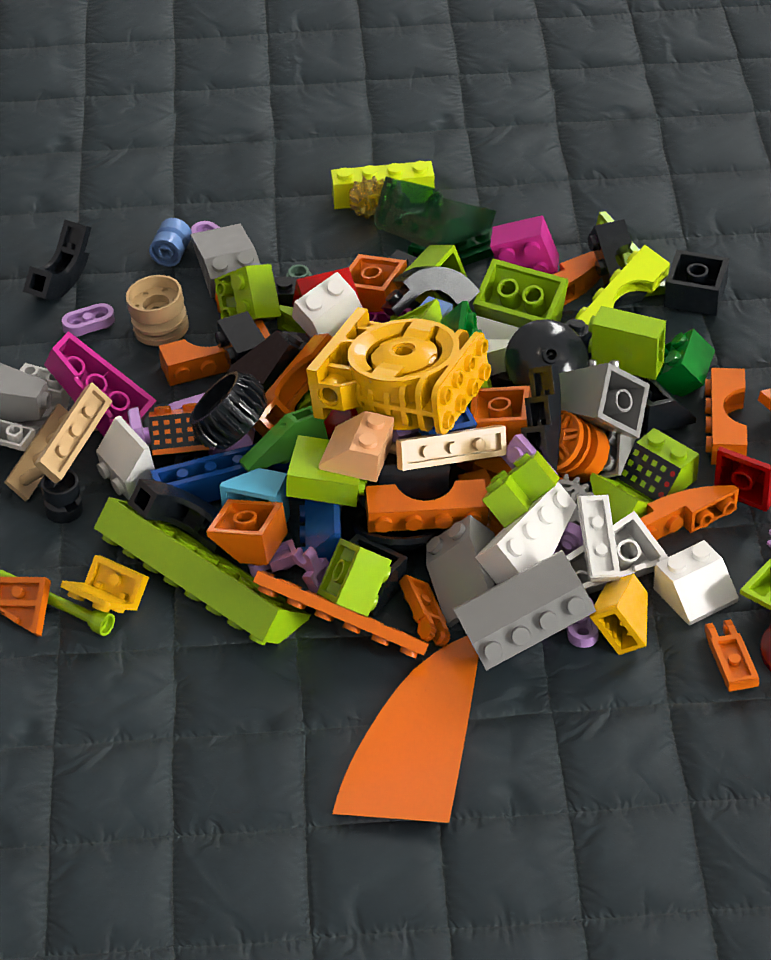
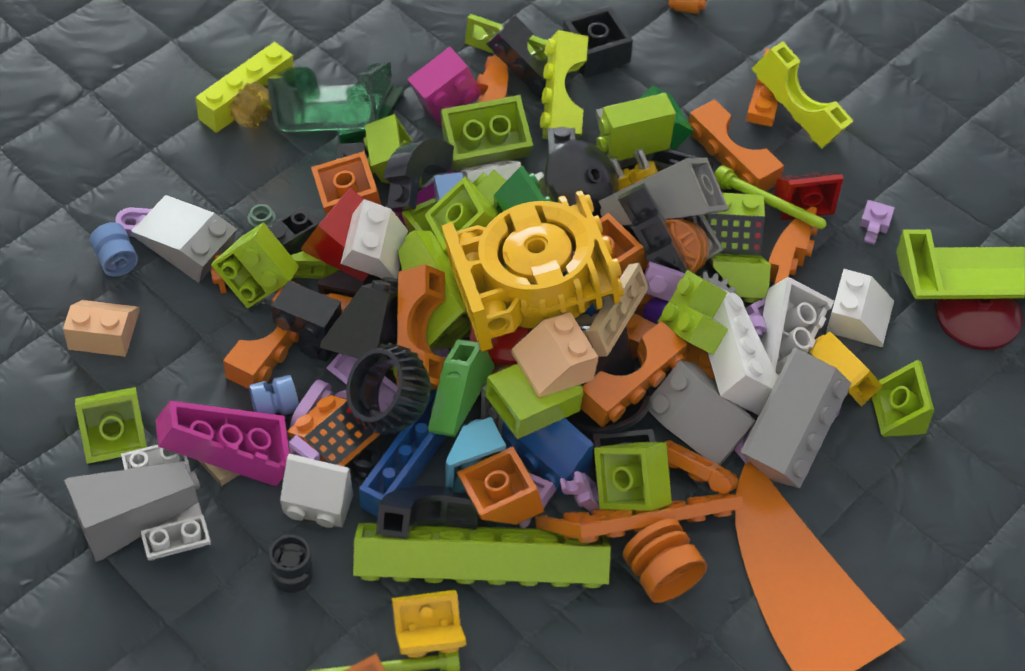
camera: 45 degrees left, 10 degrees up
tan fence [4,382,112,501] -> none
black arch [23,220,92,300] -> none
lavender plate [62,303,115,337] -> none
tan wheel [126,275,189,346] -> none
white tile [577,494,621,583] -> none
orange hinge [704,619,759,692] -> none
none -> light nougat slope [63,300,140,357]
none -> lime slope [75,387,147,464]
none -> medium blue wheel [249,375,299,416]
none -> orange wheel [623,518,708,603]
none -> lime piece [714,166,826,229]
none -> lime slope [872,360,934,437]

